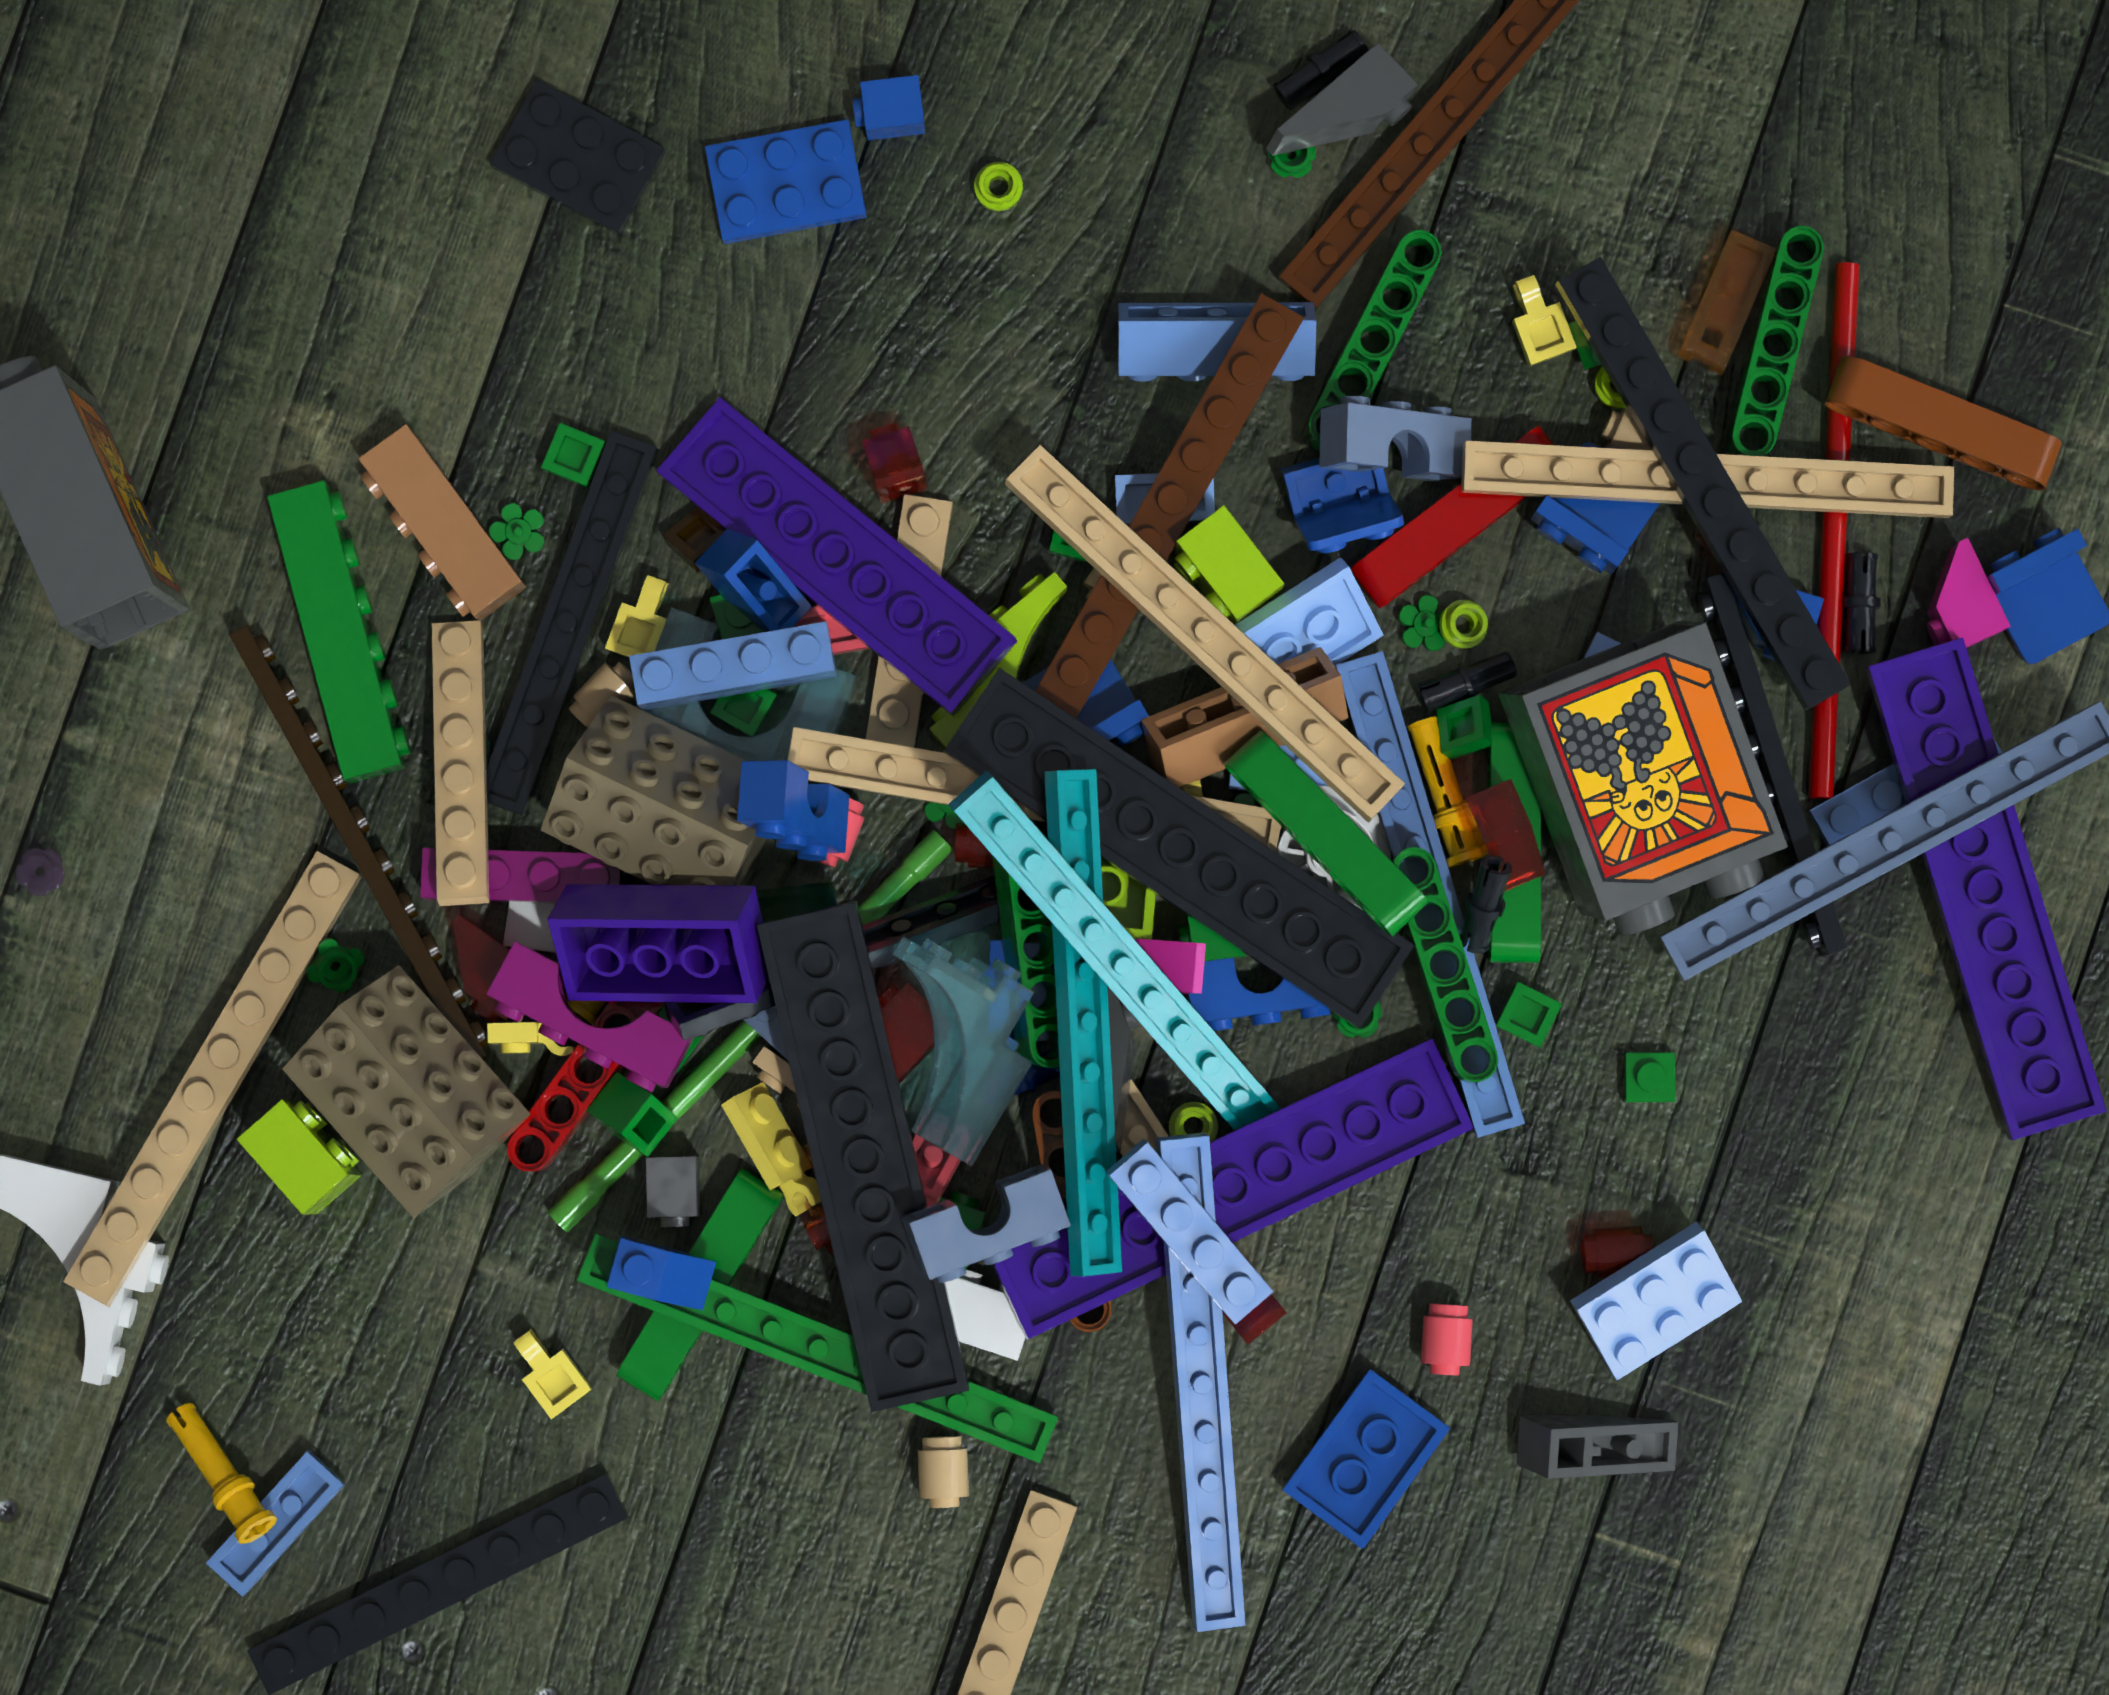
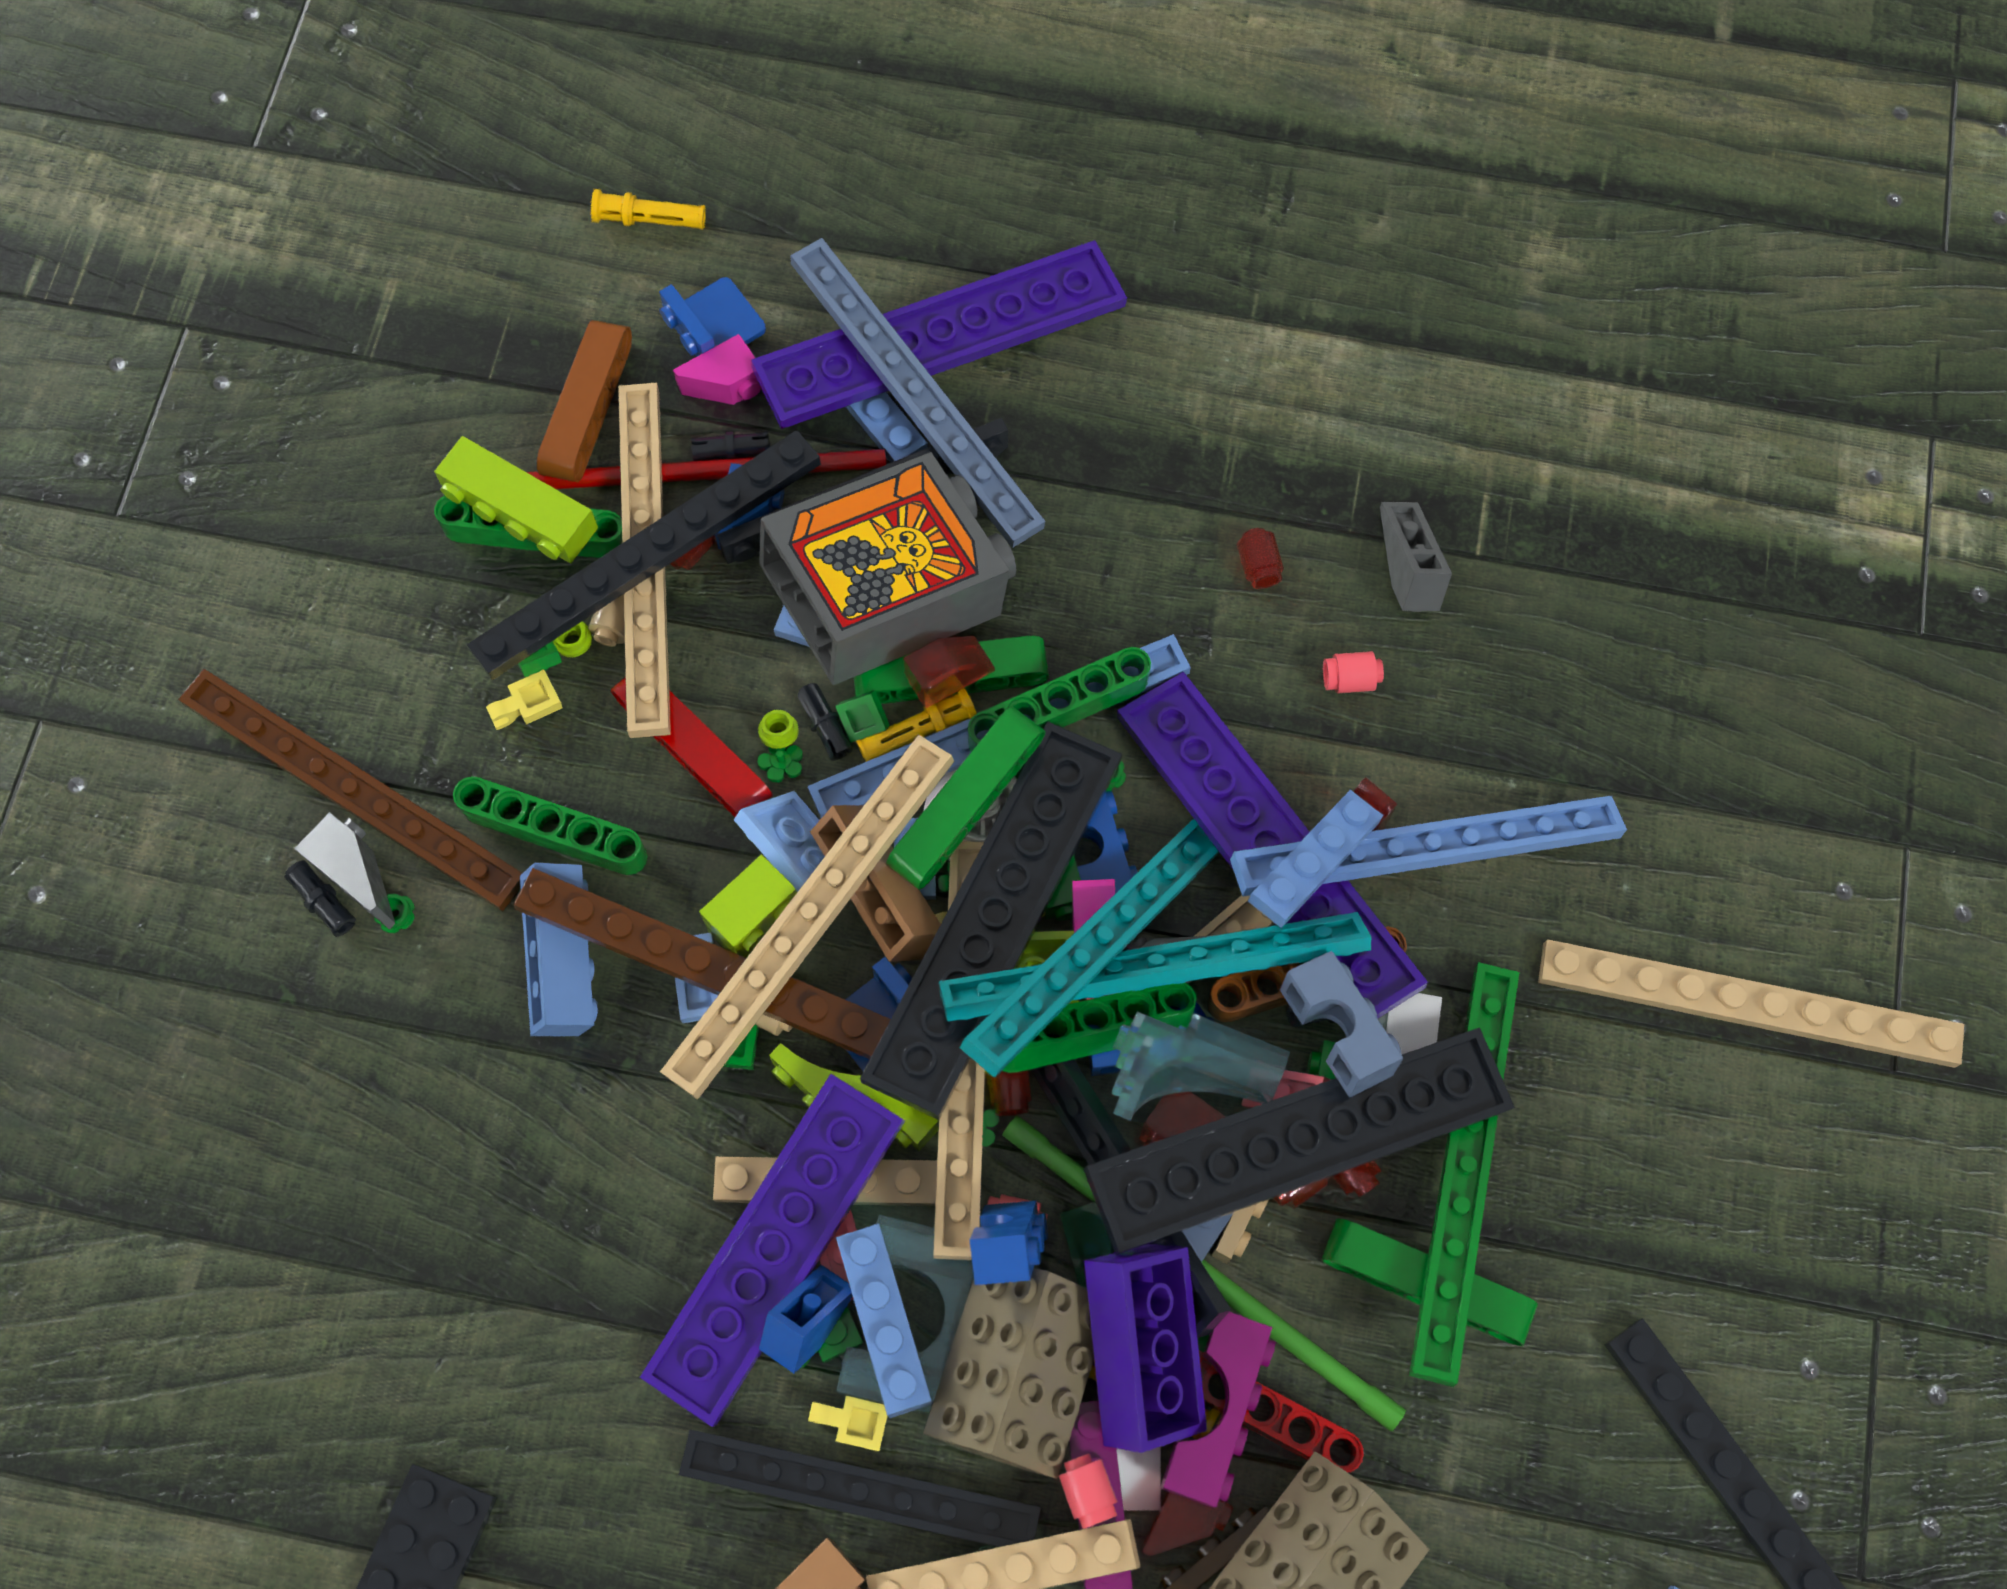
camera: 100 degrees left, 15 degrees down
light yellow plate [487,1022,576,1056] -> none
green plant [489,503,545,560] -> none
light yellow plate [513,1328,592,1419] -> none
green plate [541,423,606,489] -> none
tan brick [568,662,637,728] -> none
green brick [586,1072,678,1157] -> none
blue slope [605,1235,716,1310] -> none
flat silver brick [646,1156,701,1227] -> none
dark brown plate [663,507,726,573] -> none
blue plate [705,119,867,244] -> none
green plate [710,689,778,739] -> none
light yellow plate [721,1082,821,1216] -> none
blue brick [852,75,926,141] -> none
clear red slope [862,423,928,504] -> none
tan brick [918,1436,969,1508] -> none
lime plate [974,162,1023,211] -> none
lime plate [1169,1102,1218,1142] -> none
blue bracket [1281,458,1404,553] -> none
blue plate [1282,1369,1451,1549] -> none
sand blue arch [1319,396,1472,482] -> none
black pin [1460,855,1512,954] -> none
green plate [1495,982,1562,1048] -> none
blue bracket [1530,442,1660,574] -> none
light blue plate [1570,1221,1742,1380] -> none
green plate [1623,1053,1676,1103] -> none
clear orange plate [1676,230,1776,376] -> none
none -> lime brick [434,436,598,564]
none -> coral brick [1059,1453,1117,1529]

